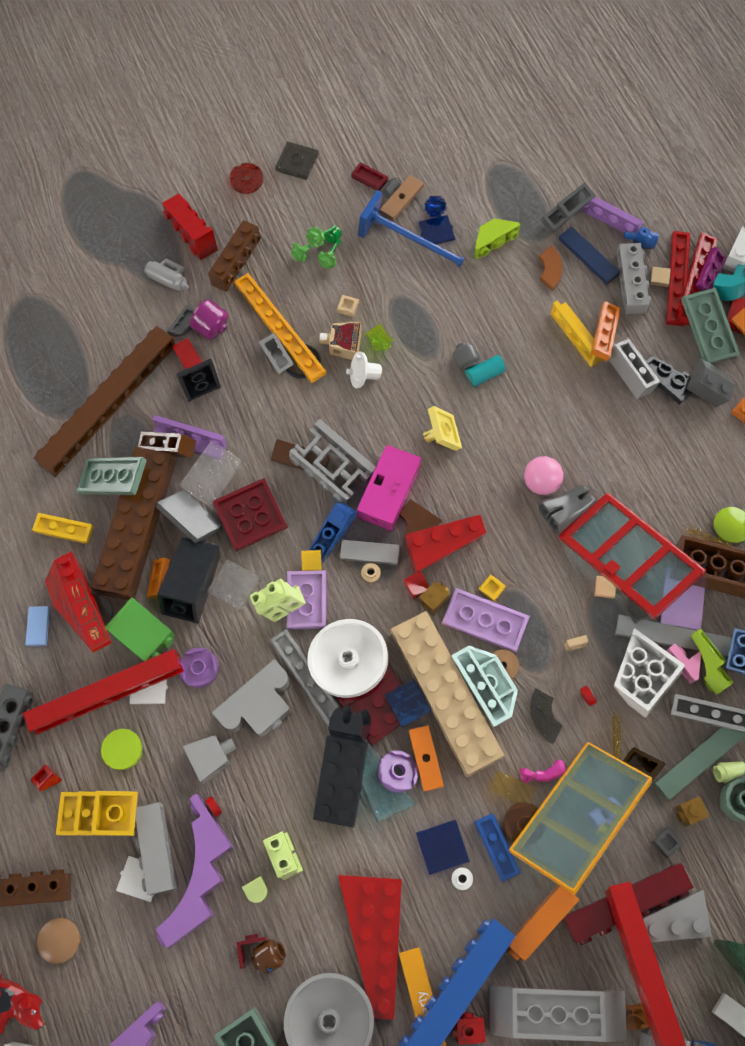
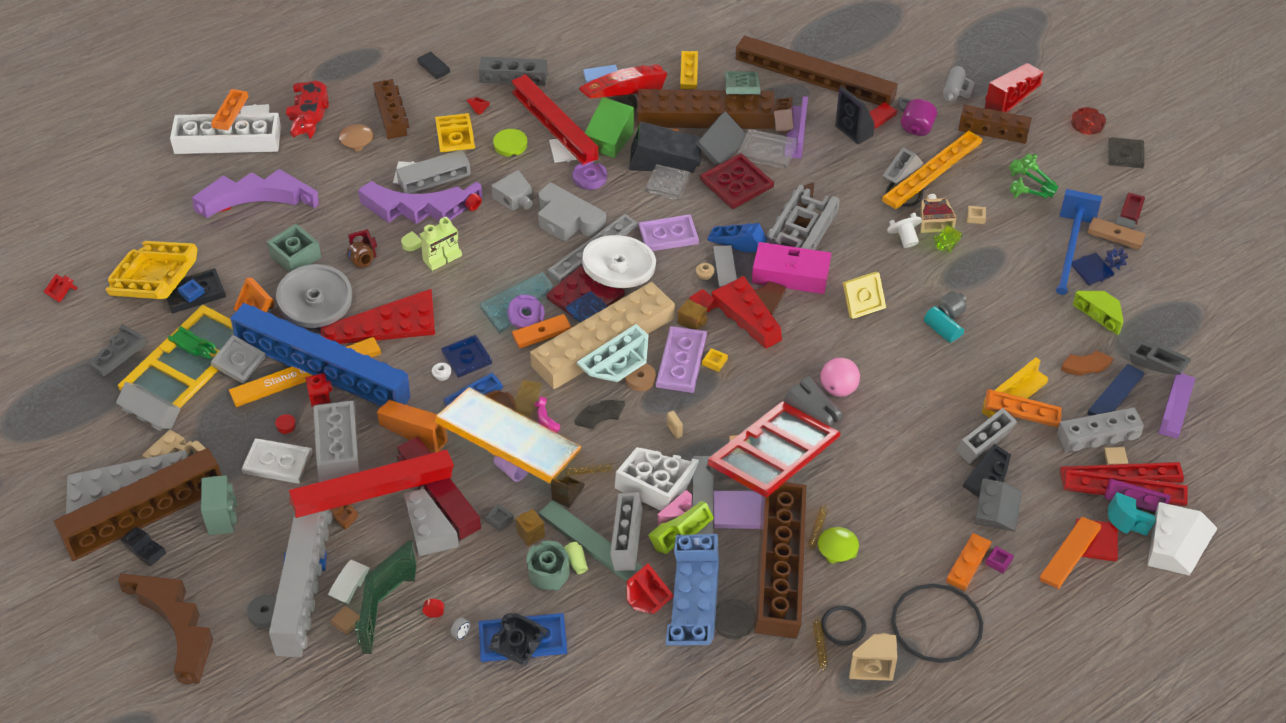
camera: 75 degrees right, 20 degrees down
yellowish green hips [250,579,306,622] -> none
yellow tile [301,550,322,571] -> none
black hinge [313,705,371,828] -> none
red tile [579,685,597,707] -> none
blue piece [623,227,659,249] -> none
sand green tile [681,288,740,364] -> none

